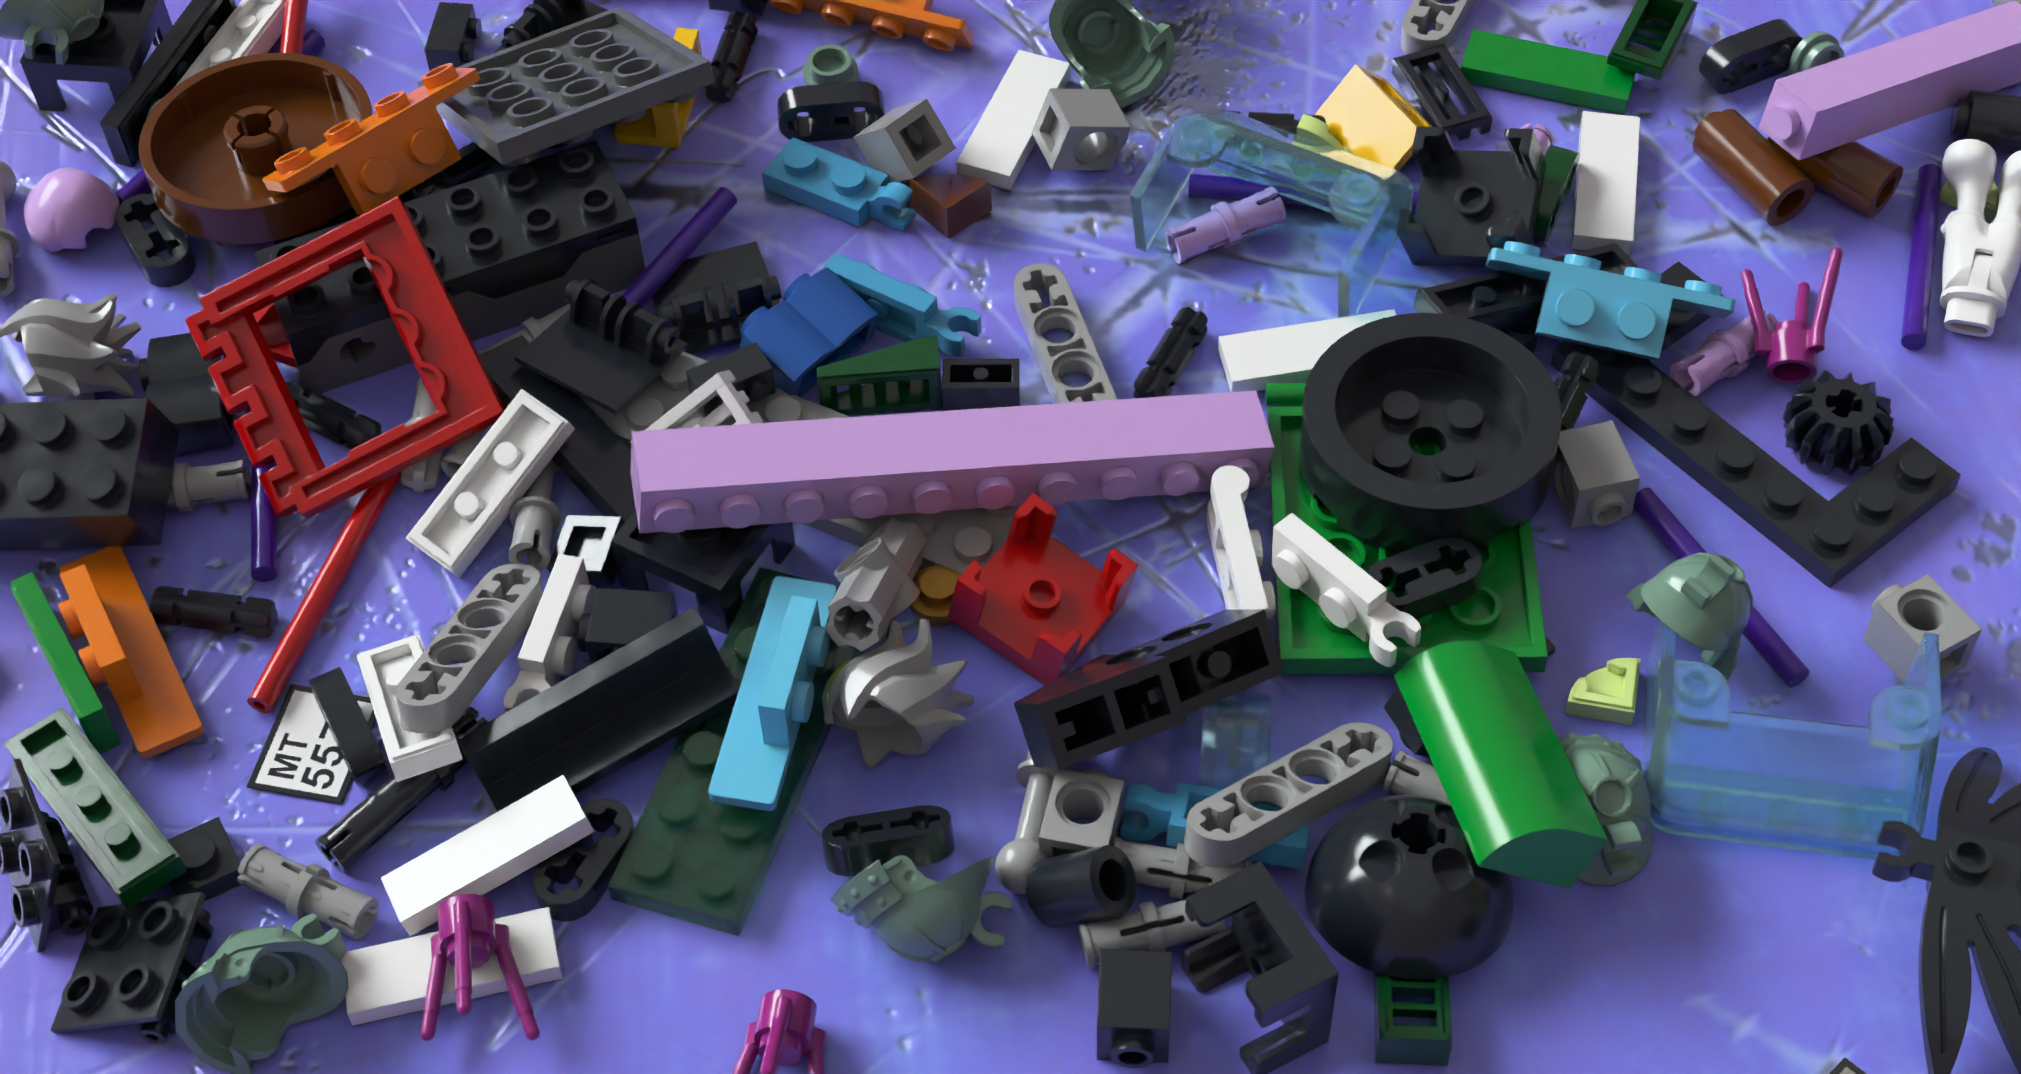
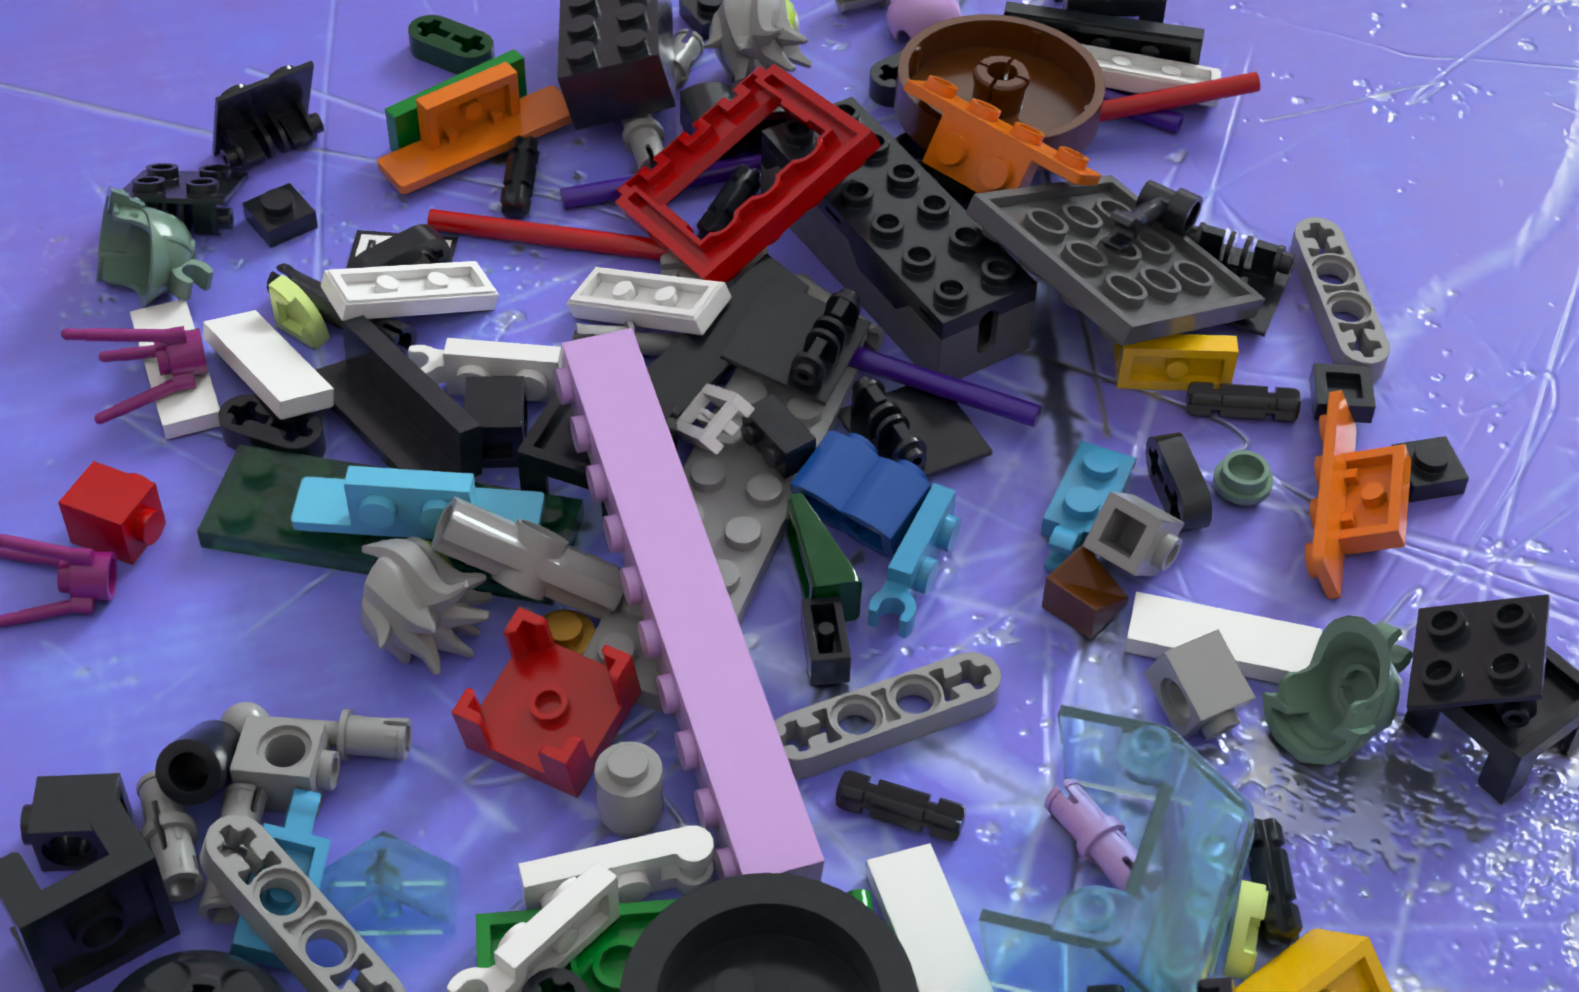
camera: 80 degrees right, 5 degrees down
tile [4,708,188,910] -> none
light grey pin [237,844,379,940] -> none
light grey beam [395,563,543,734] -> none
black piece [424,2,482,71] -> none
black beam [822,805,955,877] -> none
sand green helmet [830,855,1013,964] -> none
black brick [1014,609,1285,770] -> none
none -> red brick [58,461,166,565]
none -> yellowish green tile [268,274,330,349]
none -> light grey brick [594,741,664,838]
none -> black brick [1101,180,1203,252]

